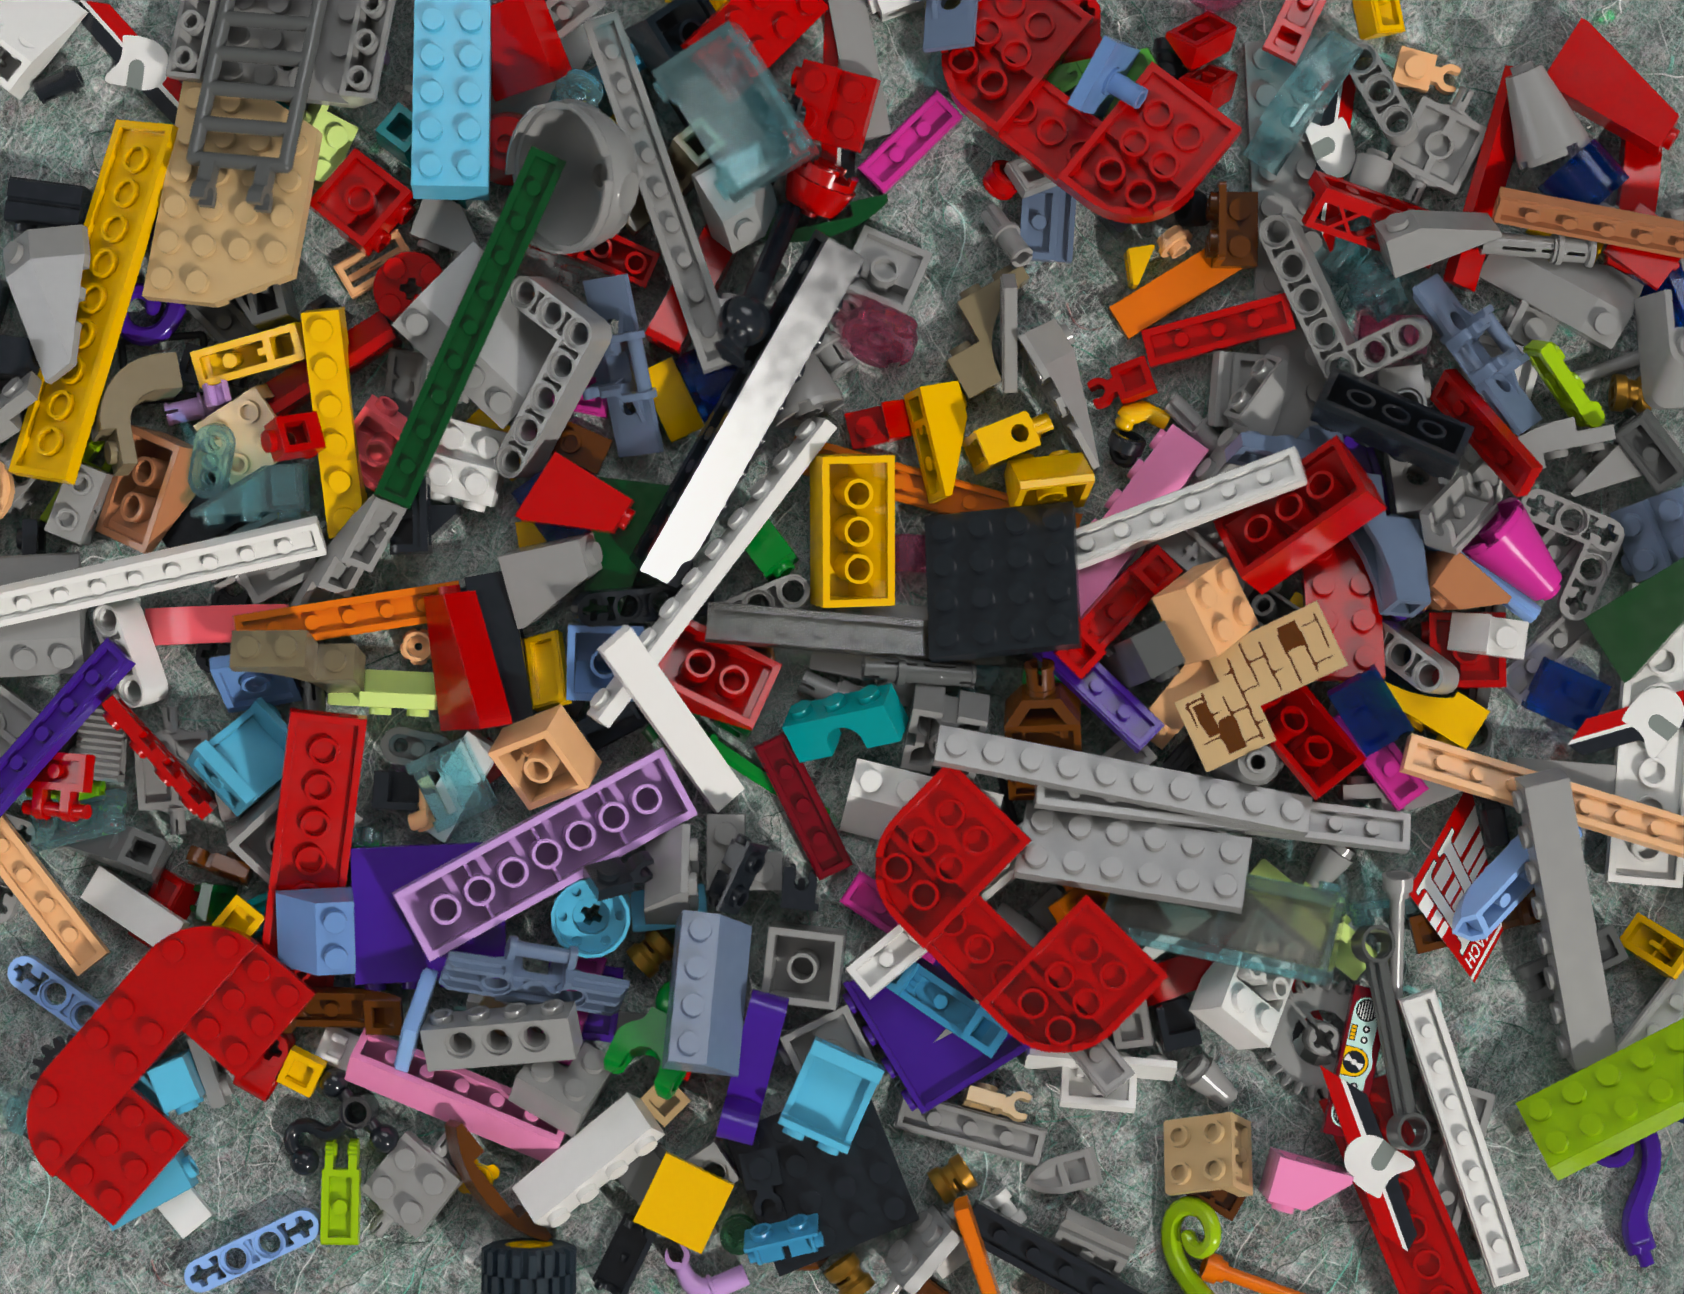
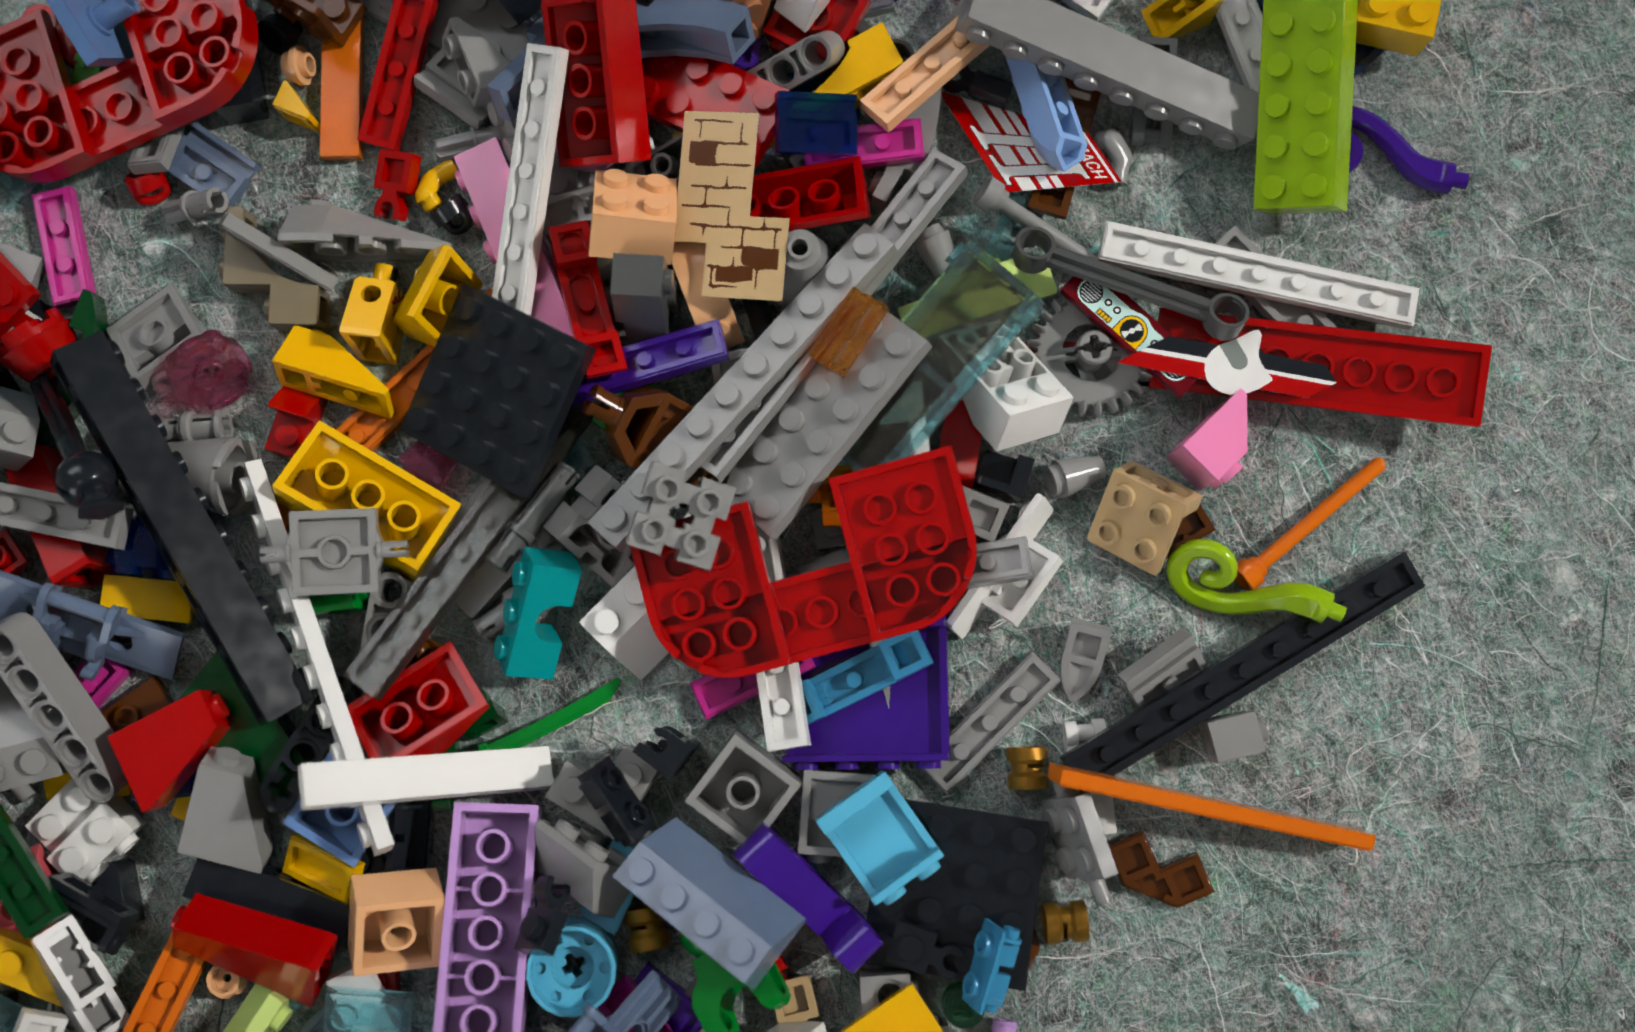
camera: 60 degrees left, 5 degrees down
dark red tile [754,731,853,881] -> none
tan plate [961,1082,1032,1122] -> none
none -> light grey plate [260,508,409,596]
none -> light grey brick [625,461,736,570]
none -> clear orange tile [808,286,889,378]
none -> light grey arm [1094,128,1132,187]

